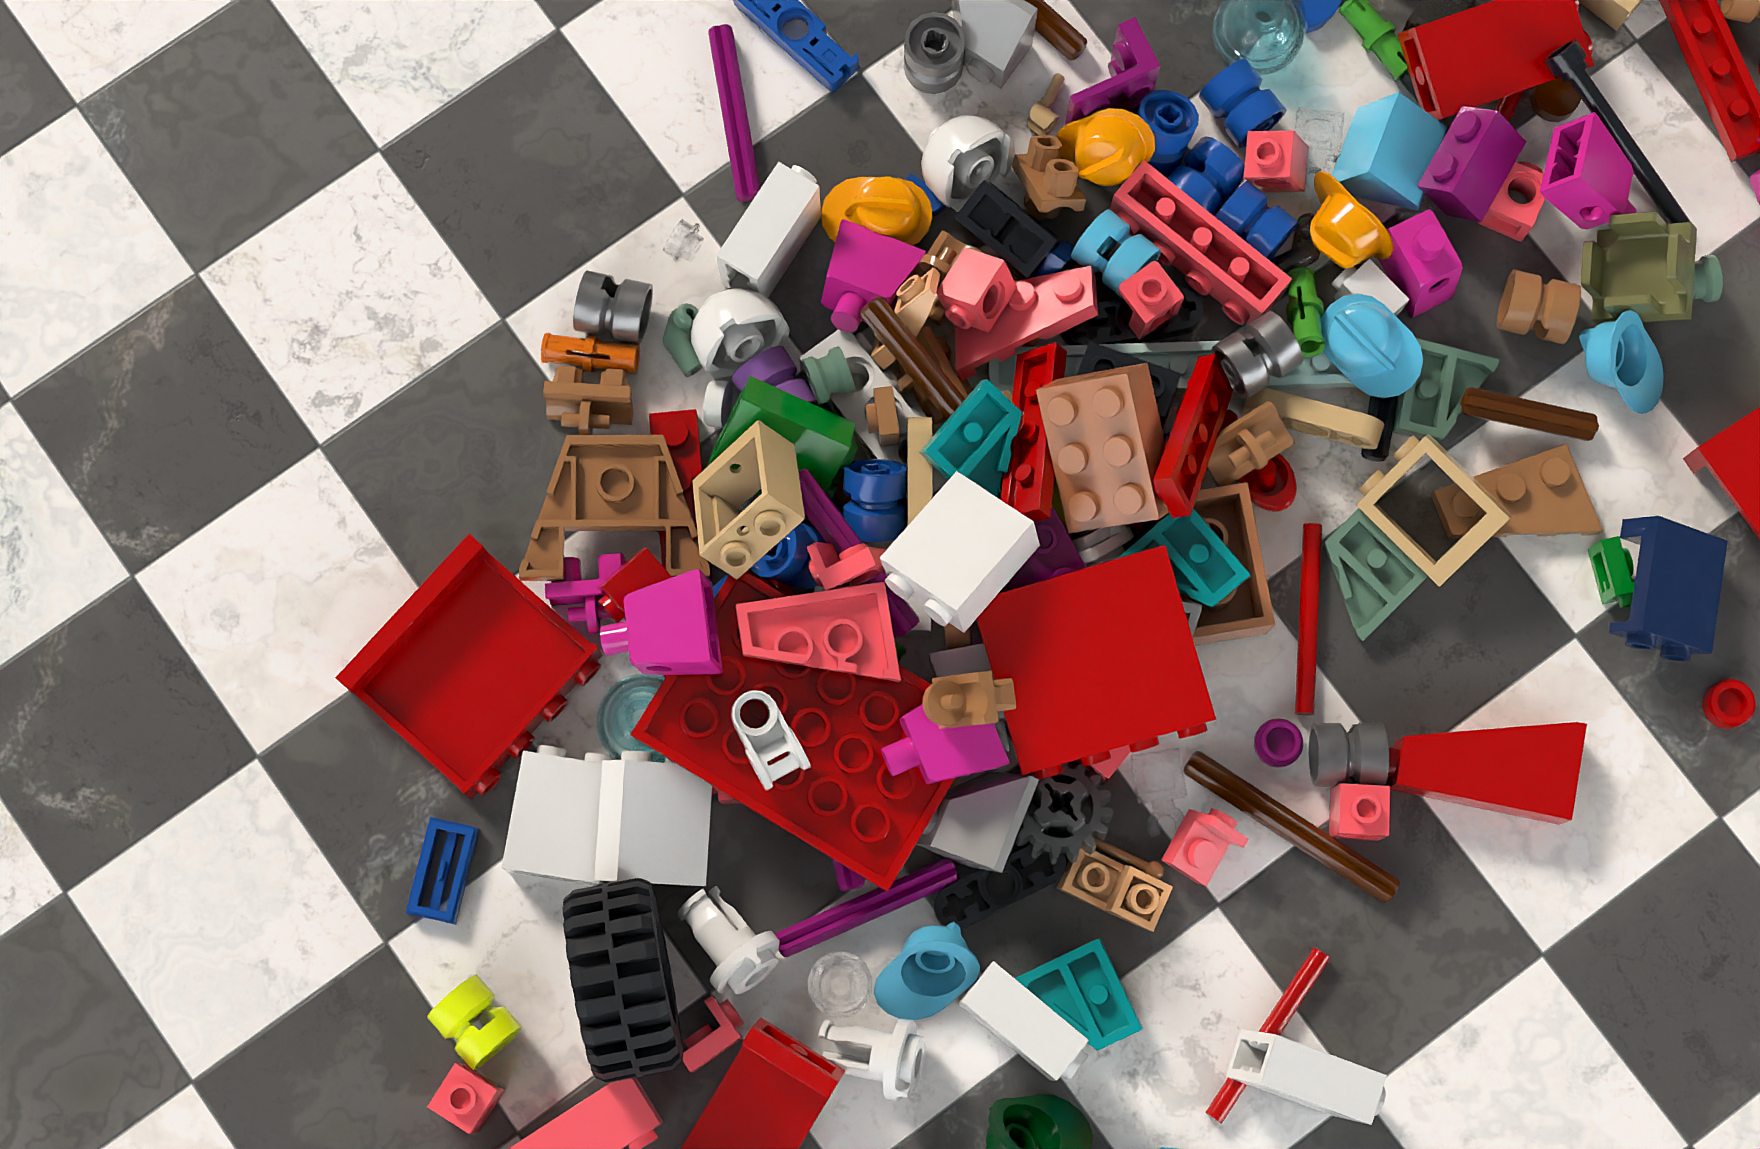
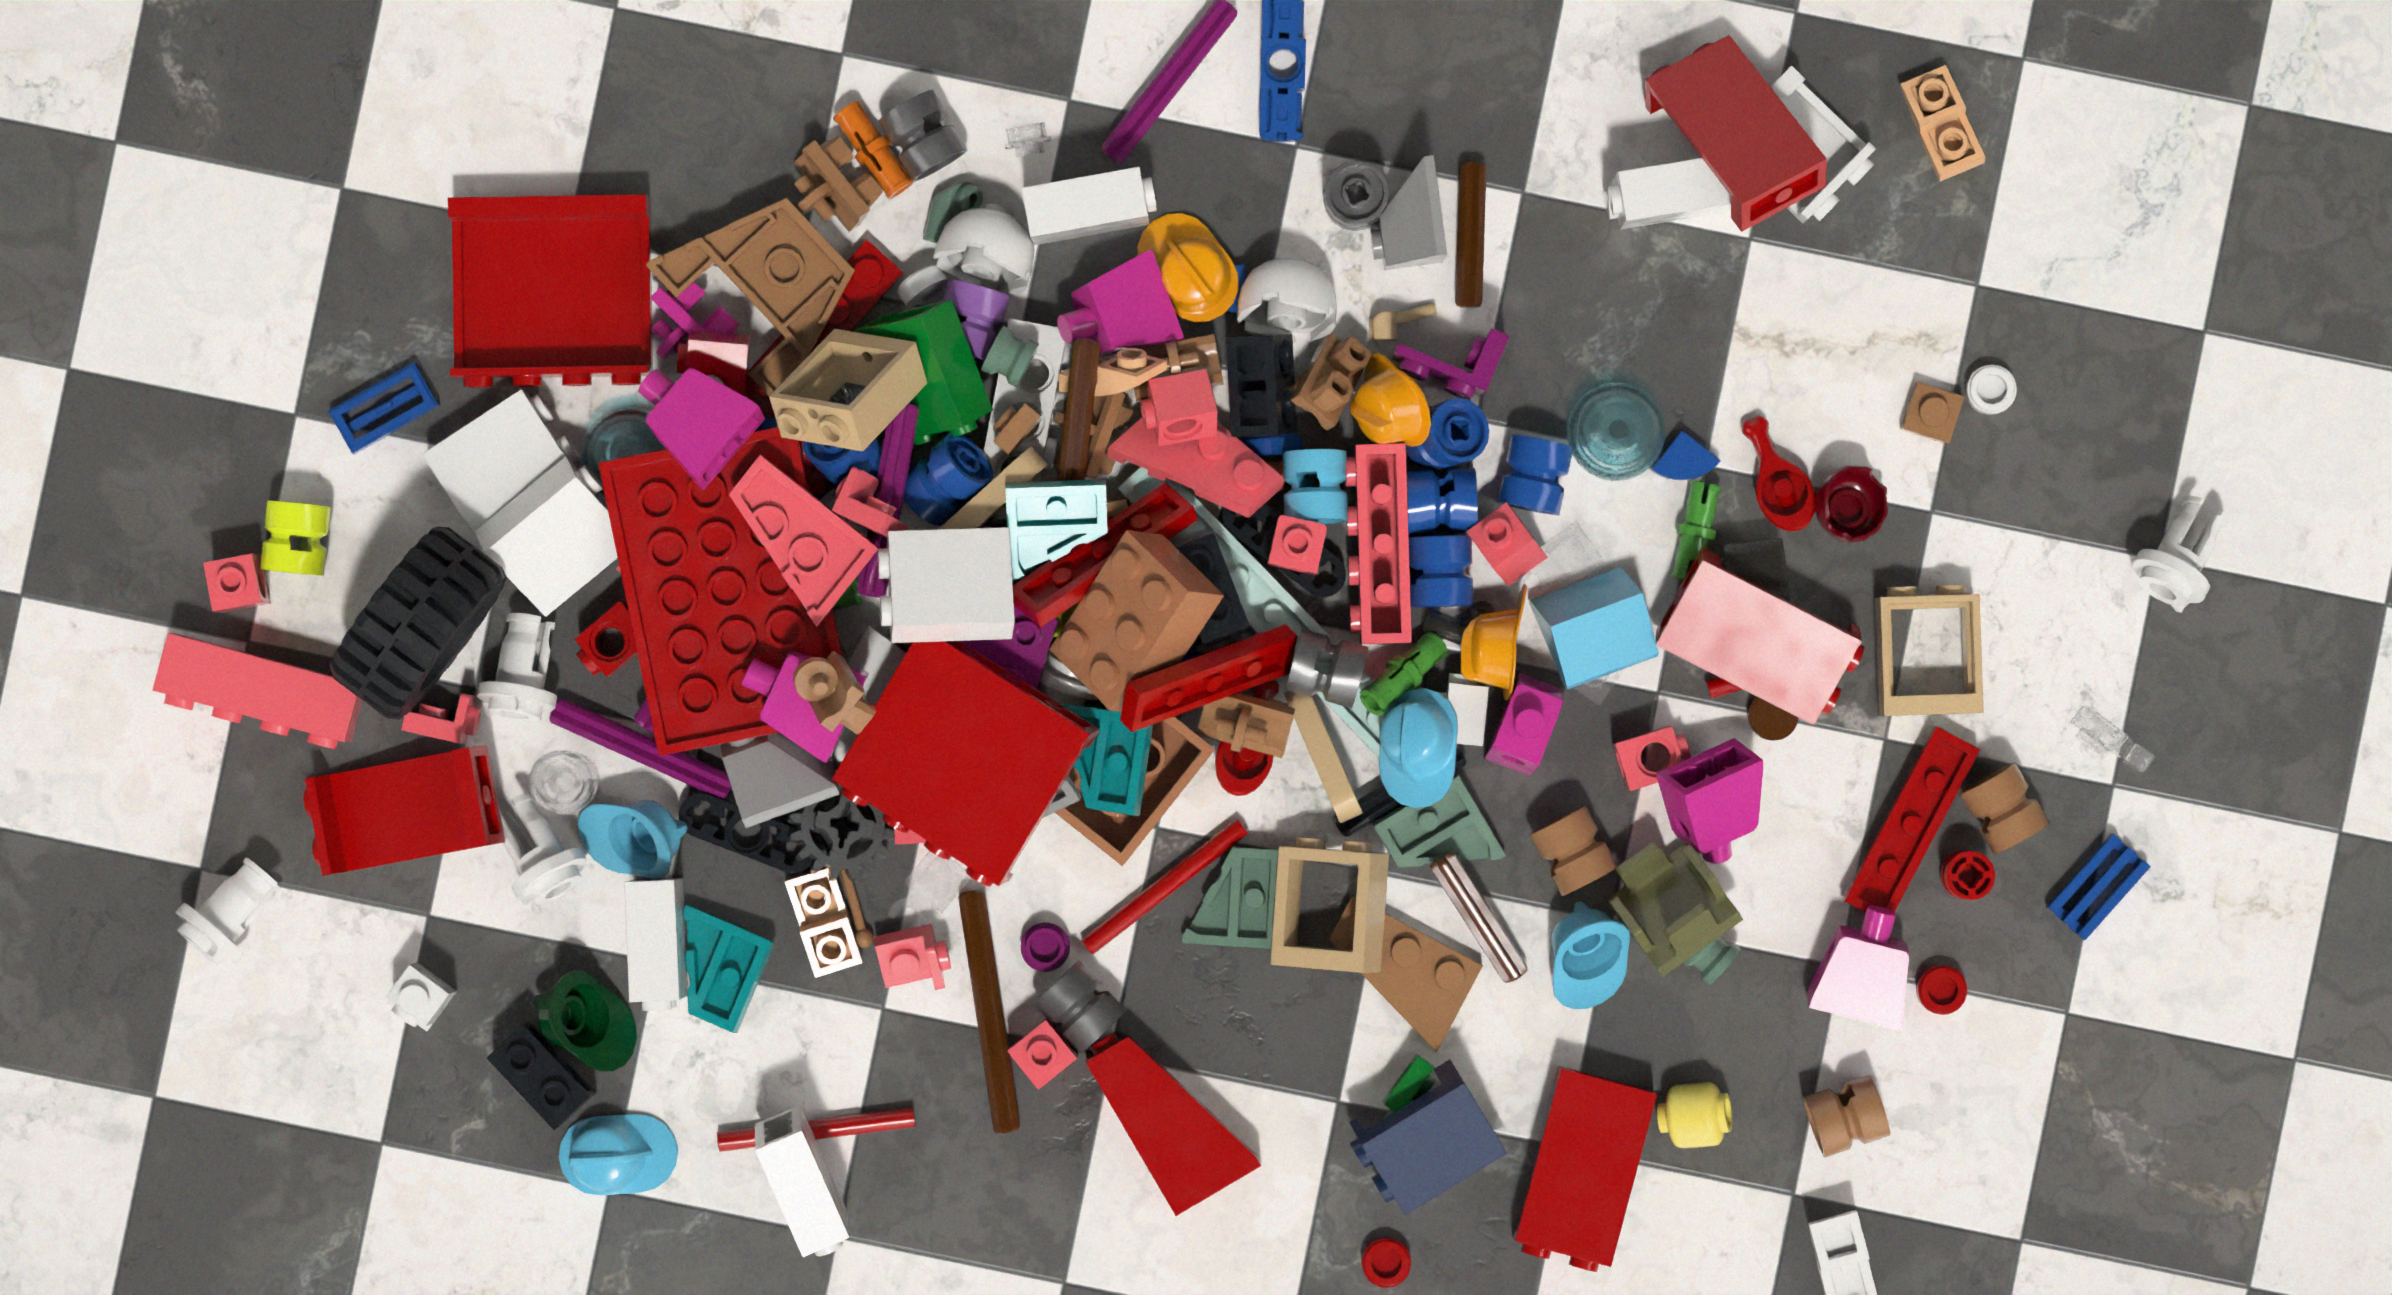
camera: 50 degrees right, 10 degrees up
white piece [731,690,811,791] -> none
magenta brick [1417,105,1527,222] -> none
black piece [1543,39,1690,224] -> none
none -> red brick [574,601,638,678]

